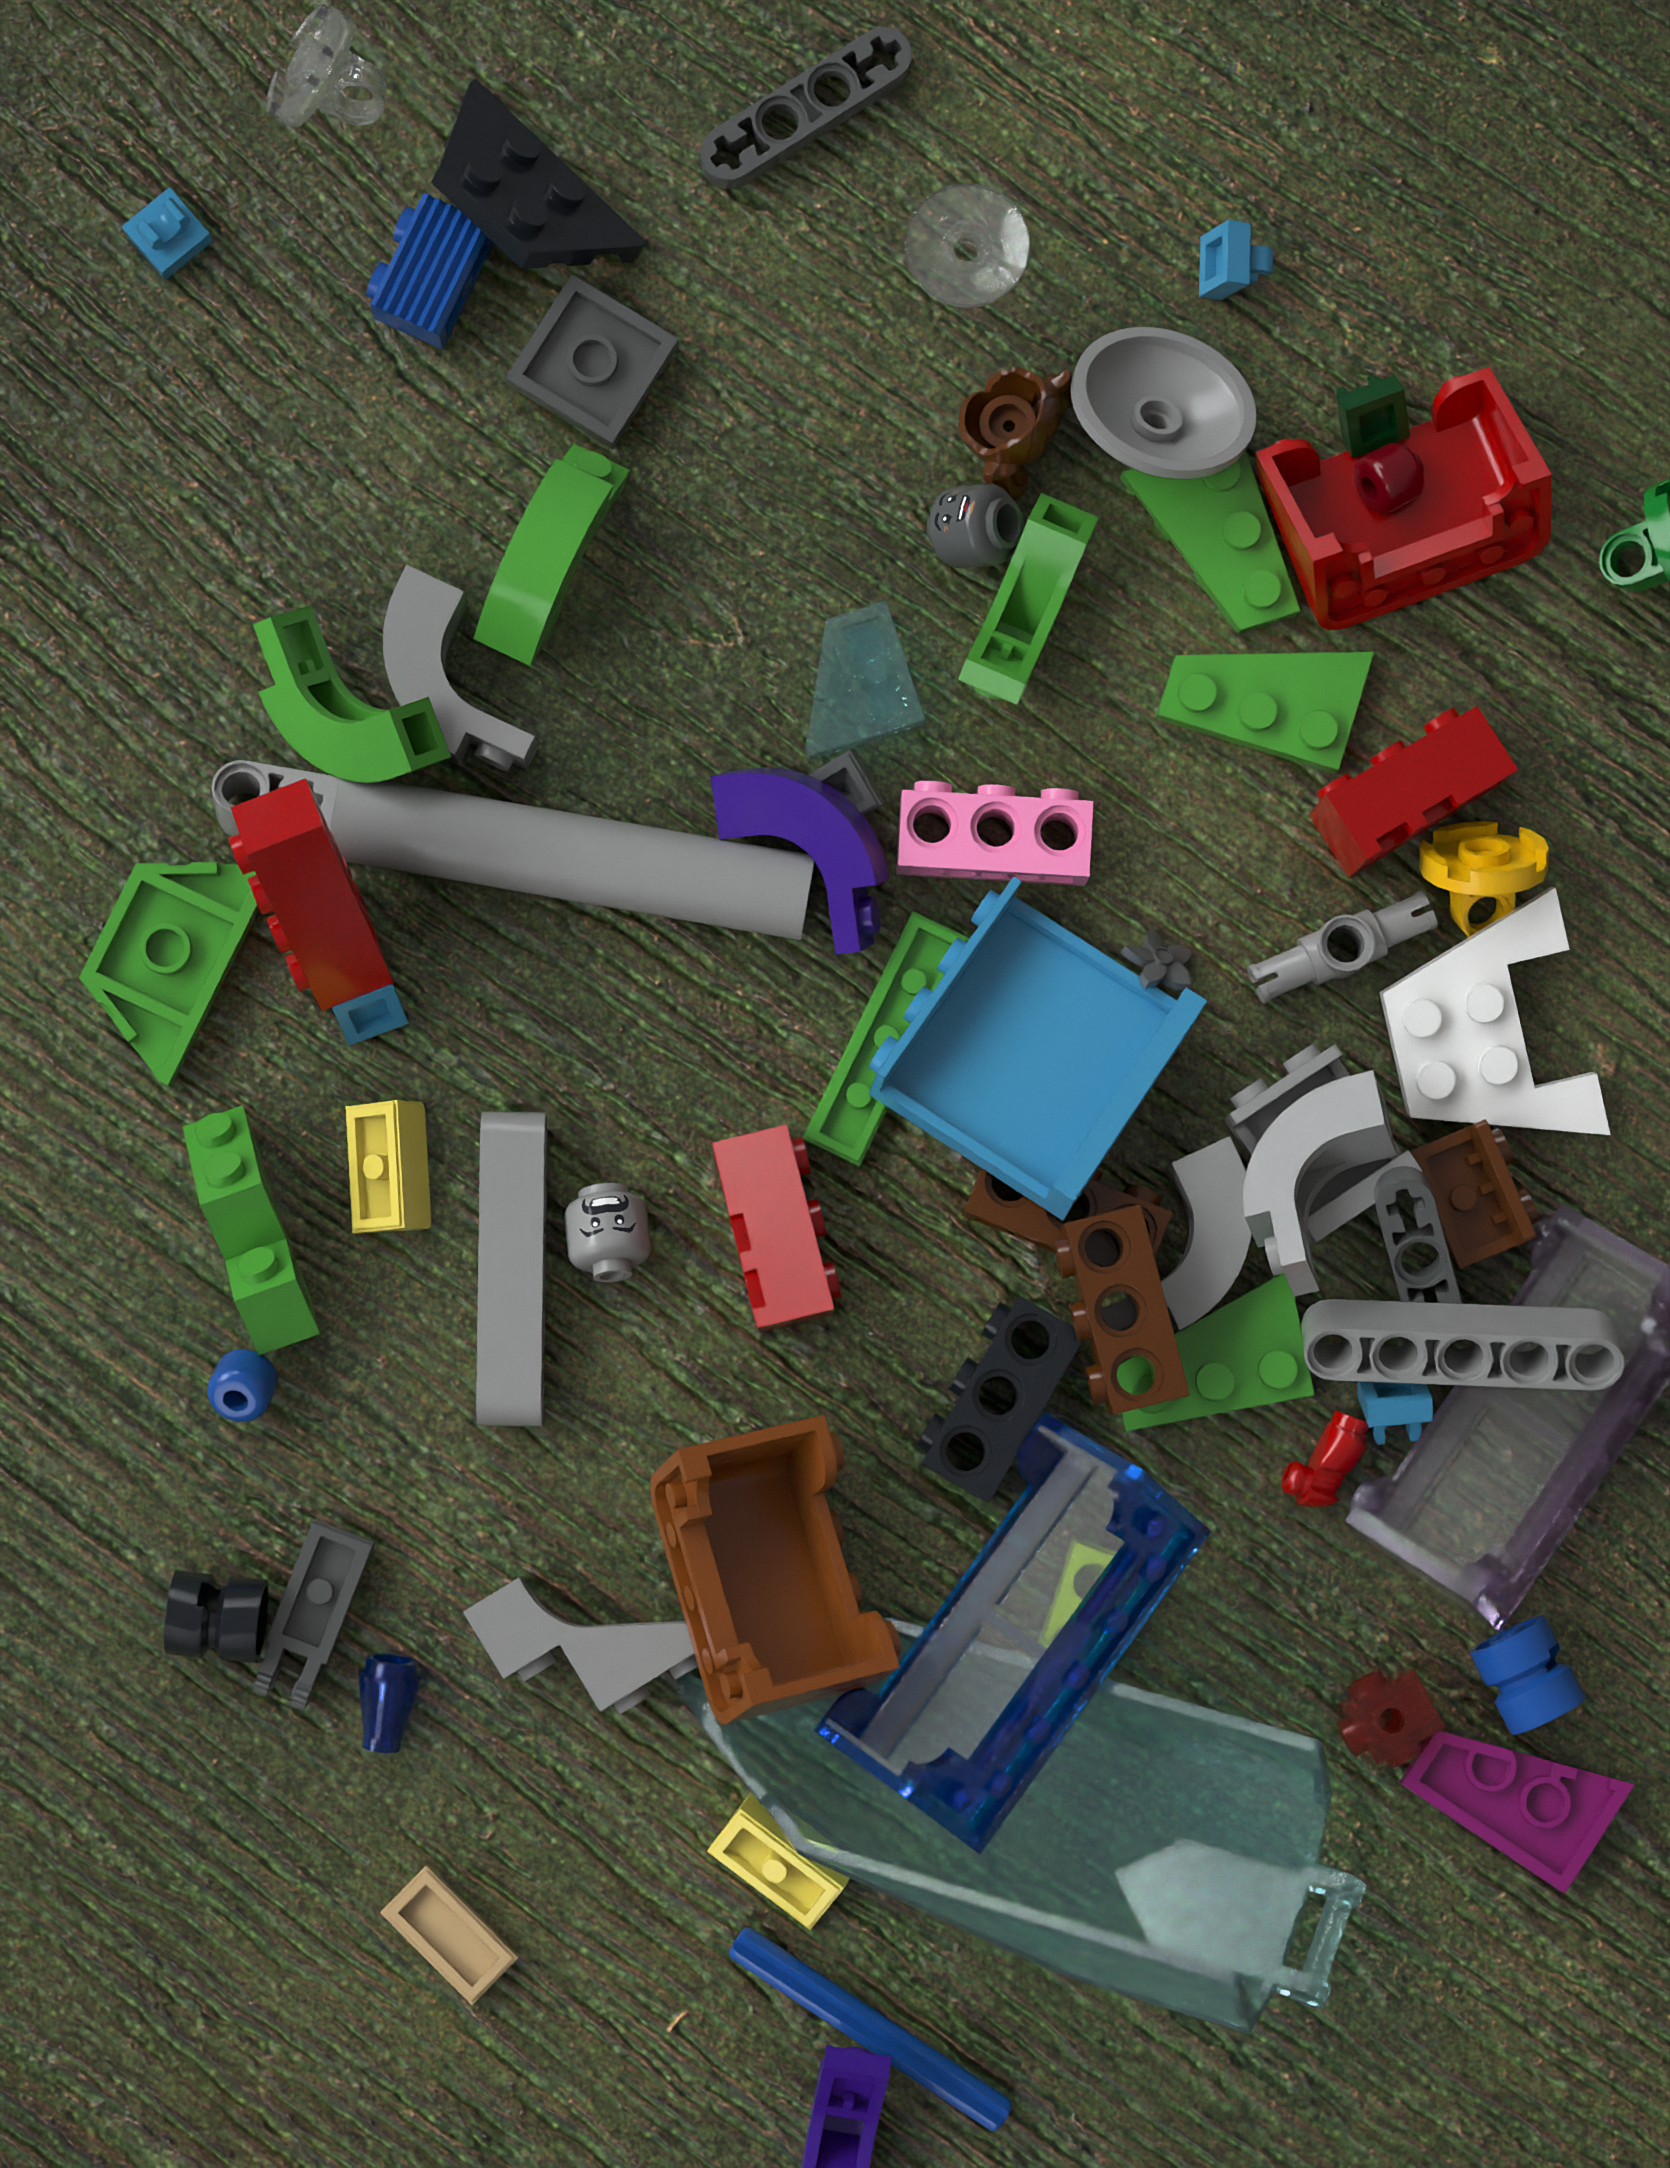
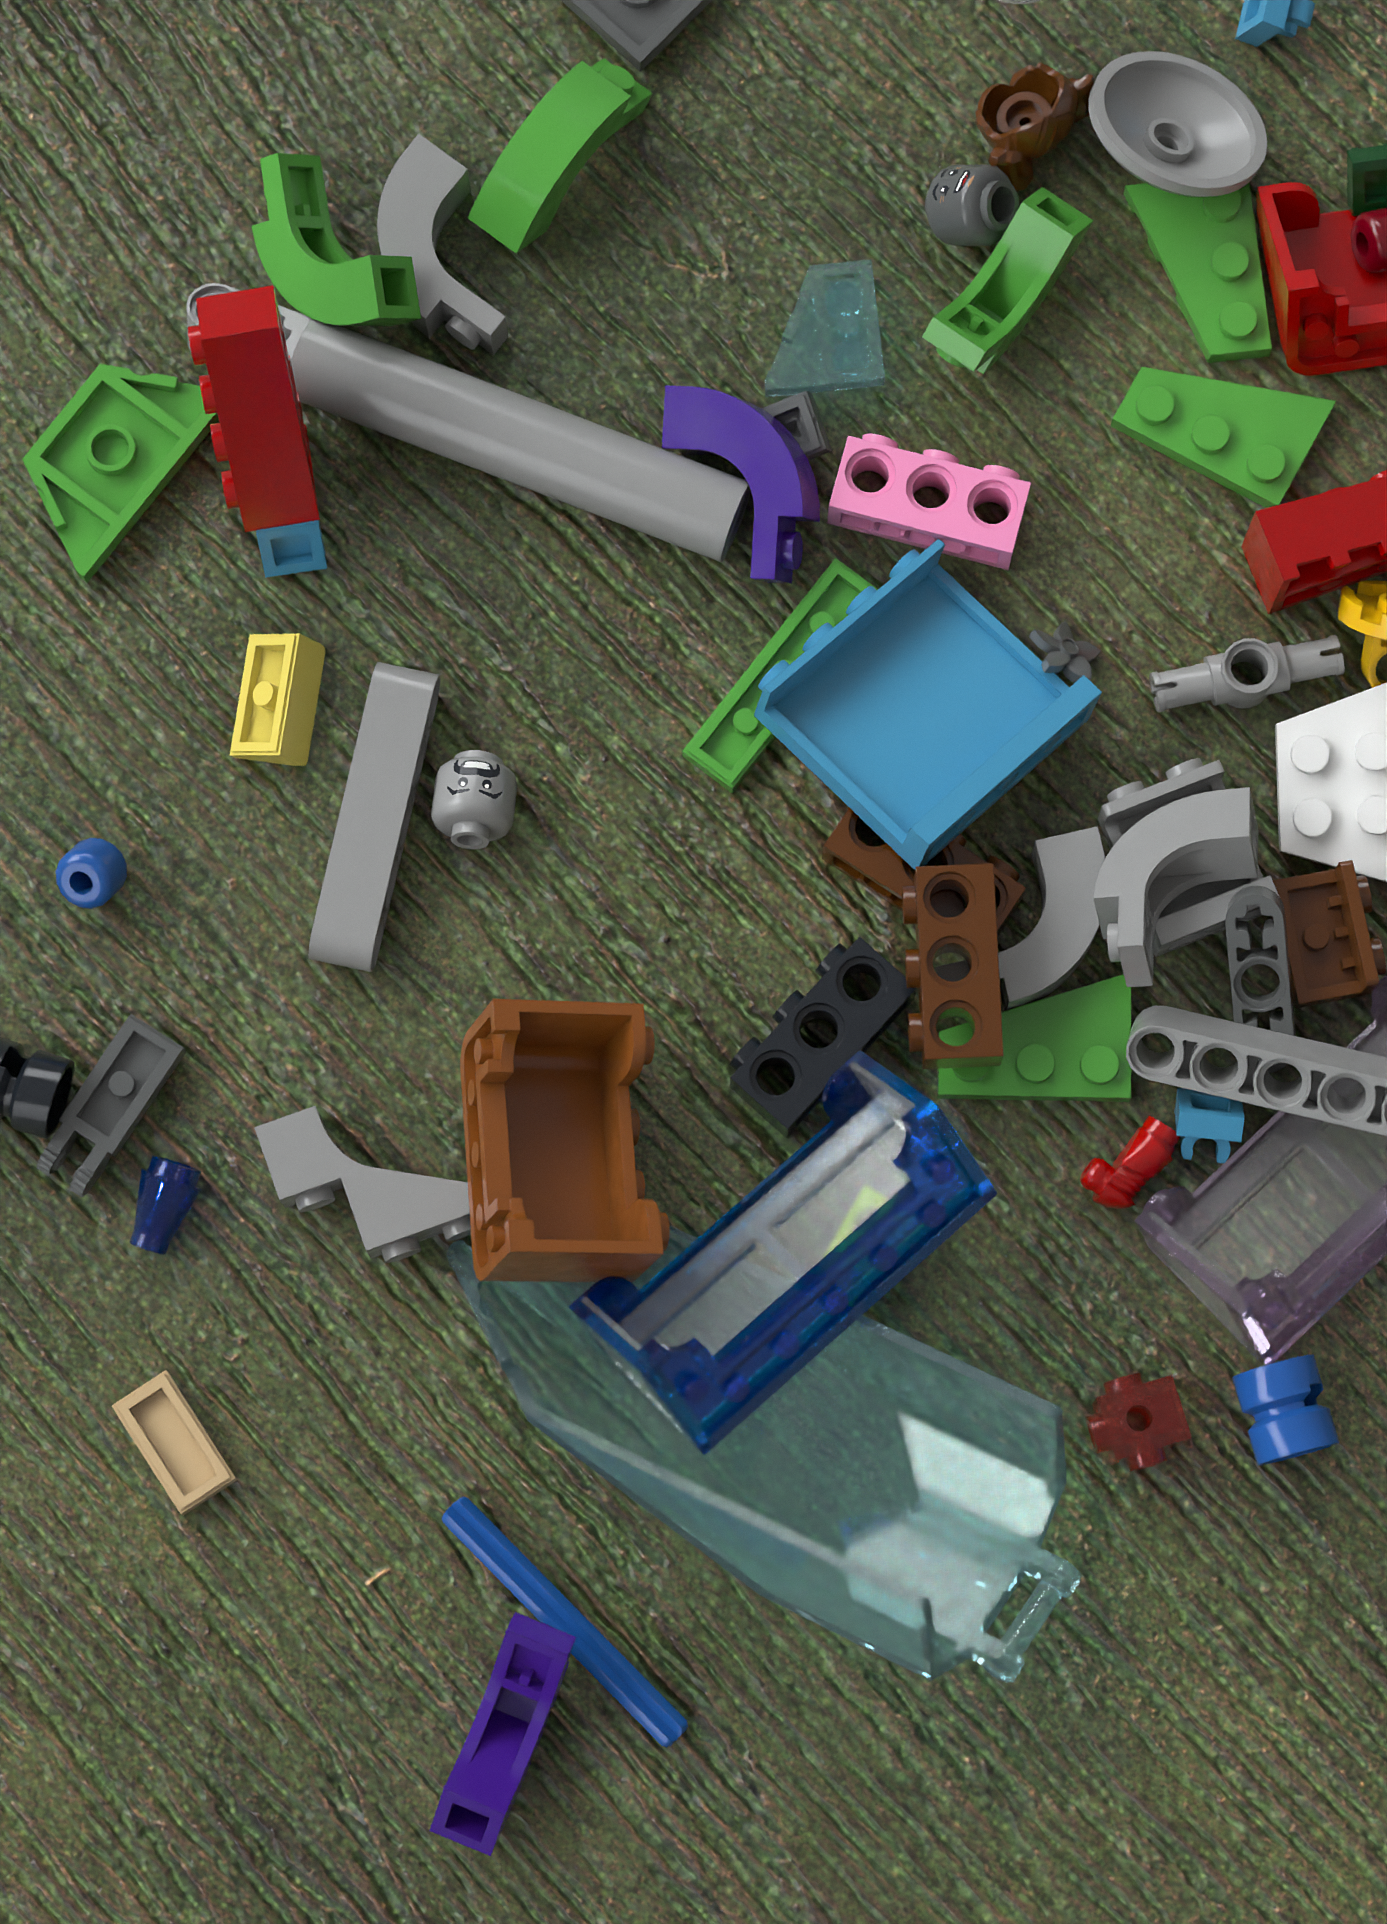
camera: 25 degrees right, 5 degrees down
bright green arch [182,1105,320,1355] -> none
light yellow slope [707,1788,856,1930] -> none
wedge [712,1124,842,1333] -> none
magenta wing [1398,1729,1635,1894] -> none

